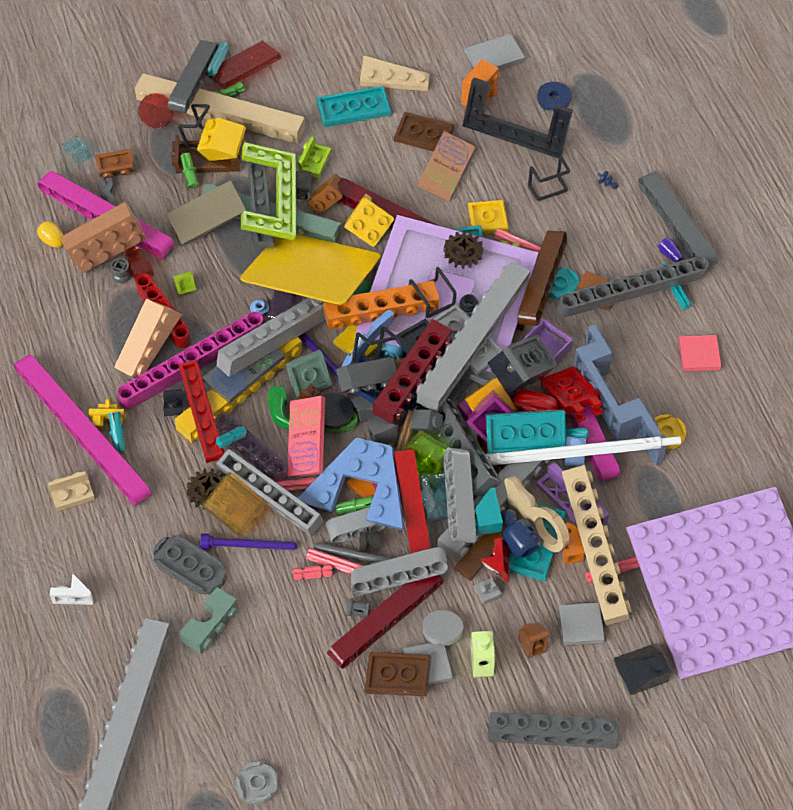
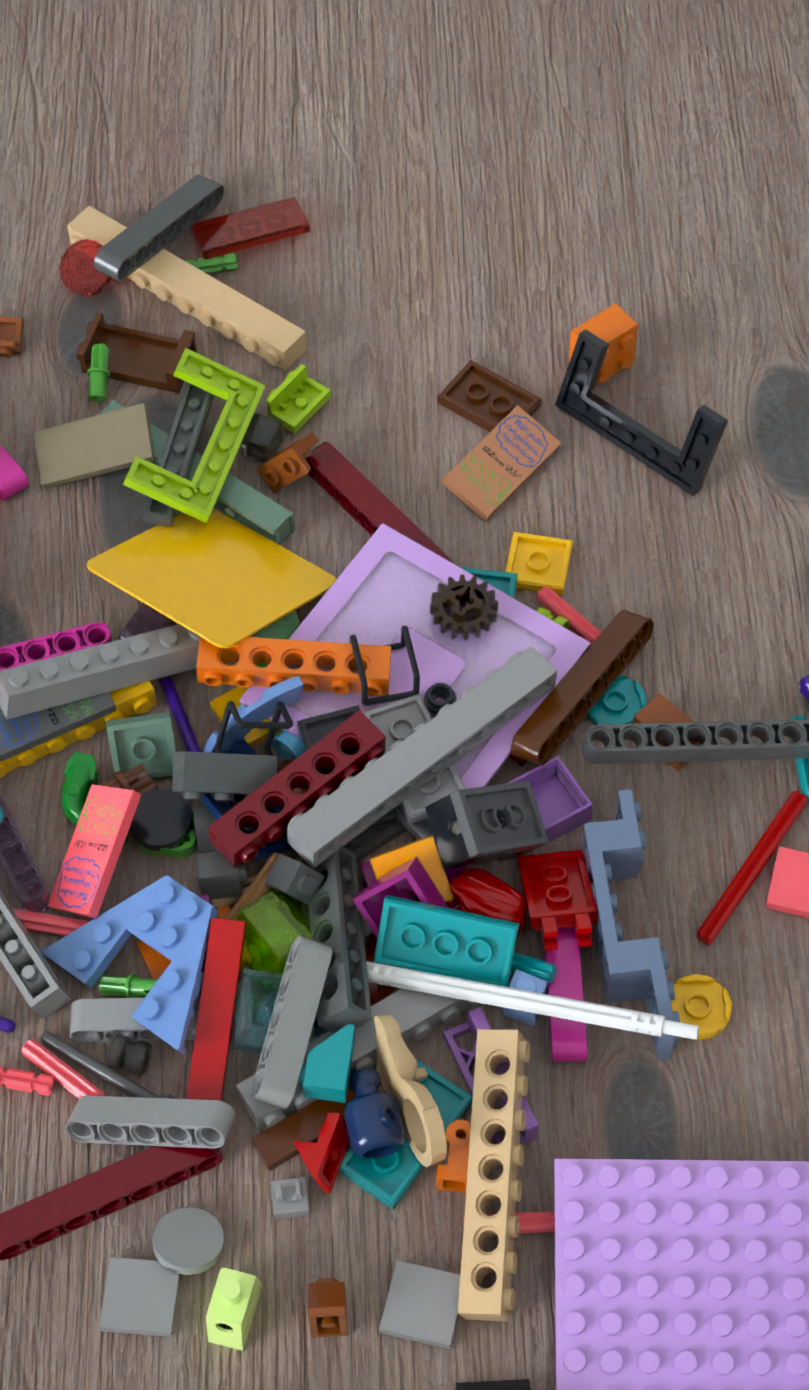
camera: 20 degrees right, 0 degrees up
lime tile [173,271,196,295] -> none
black piece [178,104,210,151] -> none
yellow slope [197,118,246,161] -> none
teal axle [206,42,229,76] -> none
light blue plate [250,300,269,317] -> none
teal tile [316,86,391,127] -> none
yellow bracket [344,194,394,247] -> none
dark grey bush [347,598,371,618] -> none
tan wing [360,55,430,91] -> none
reddish brown tile [364,652,431,697] -> none
light grey tile [464,34,525,69] -> none
black piece [528,156,570,201] -> none
dark blue tile [537,82,571,111] -> none
dark blue hair [597,171,618,189] -> none
none -> red axle [696,791,807,945]

